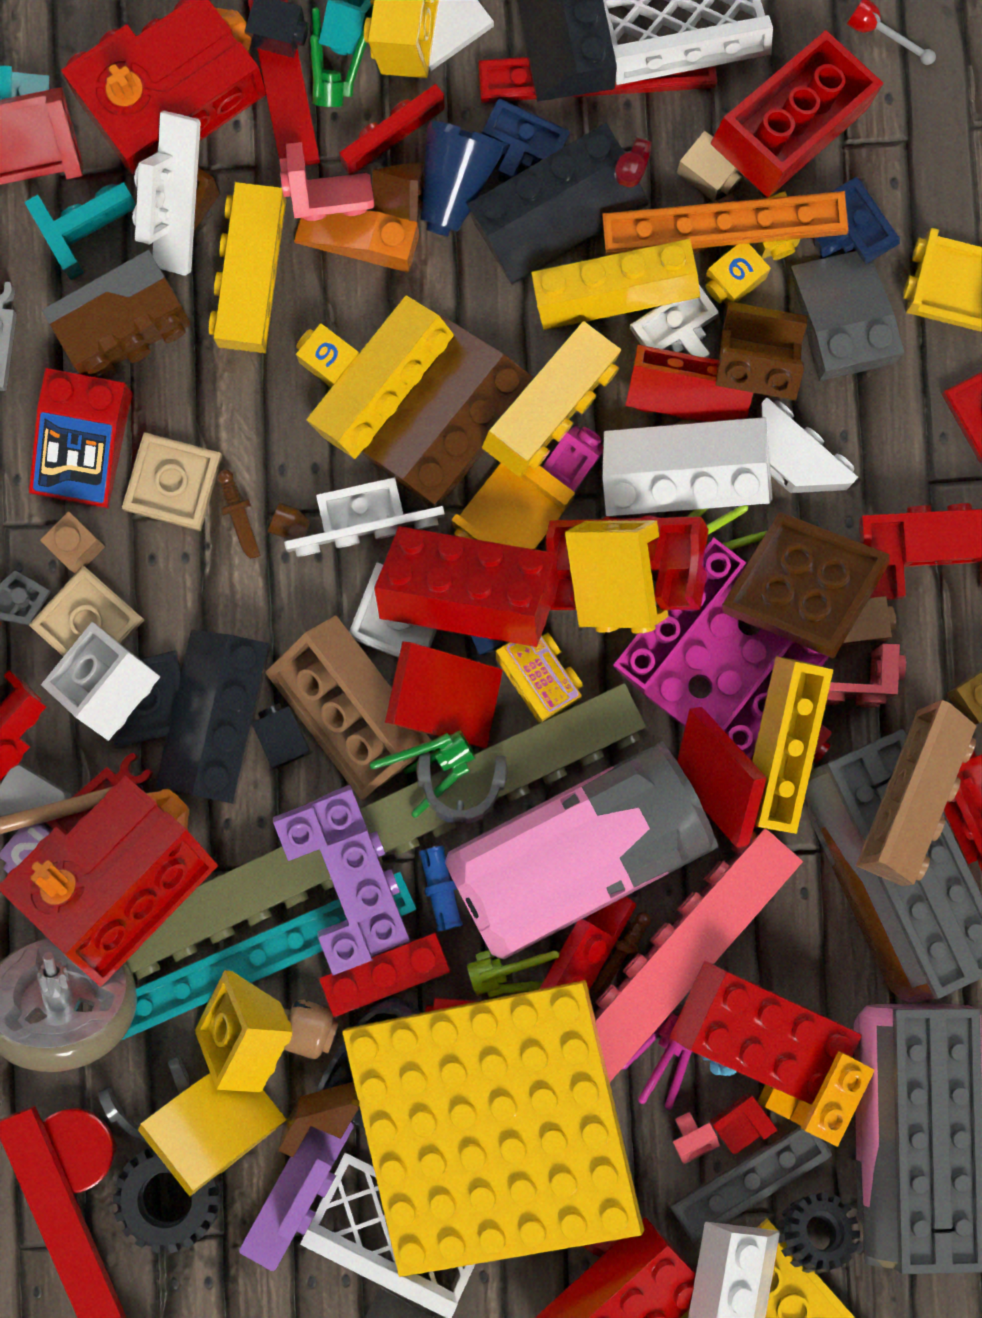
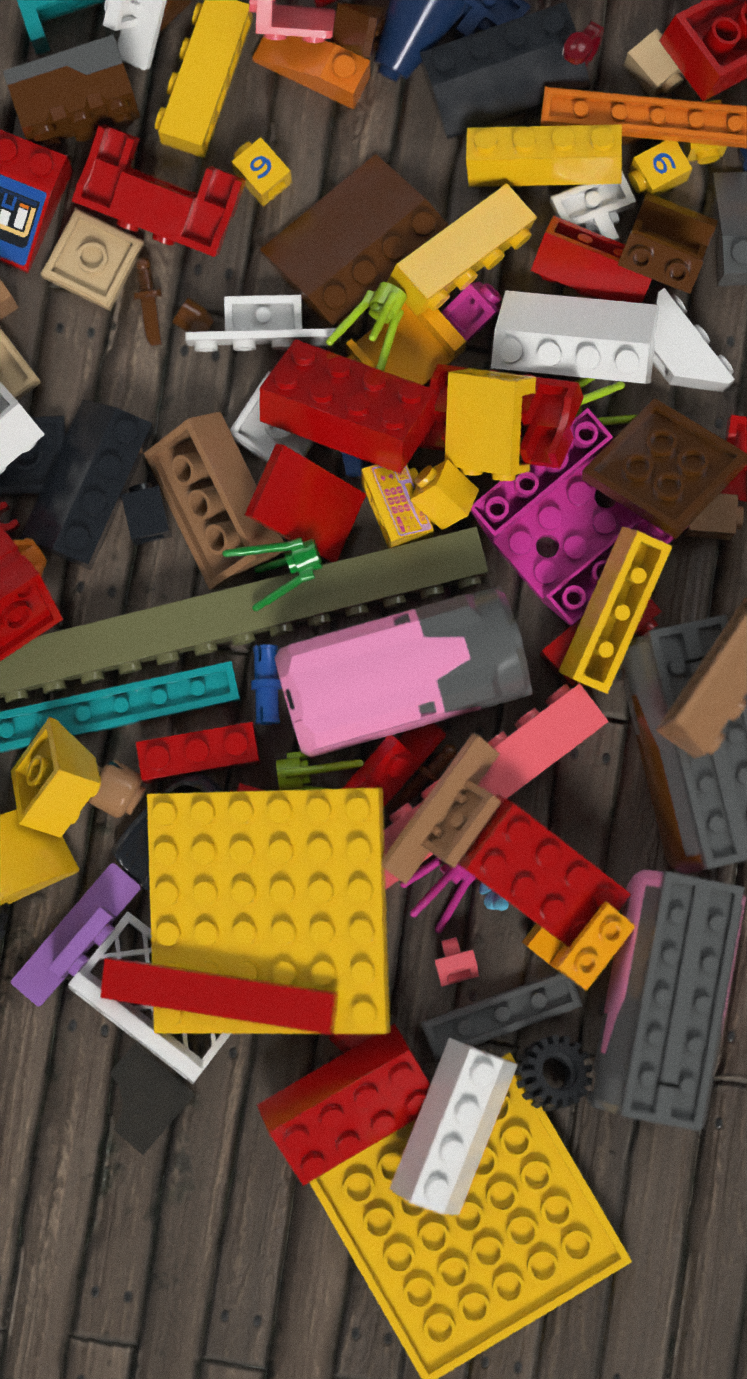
camera: 10 degrees right, 0 degrees up
medium lavender bracket [273,785,410,975] -> none
reddish brown slope [278,1082,360,1157] -> none
yellow brick [306,295,454,459] -> none
dark grey piece [416,752,508,824] -> none
red tile [677,707,767,848] -> none
red panel [709,1092,777,1154] -> none
coral bracket [826,644,906,707] -> none
none -> red bracket [72,124,246,257]
none -> red tile [100,957,339,1035]
none -> lime plant [326,282,407,371]
none -> medium nougat bracket [381,734,501,884]
none -> yellow brick [410,459,479,530]

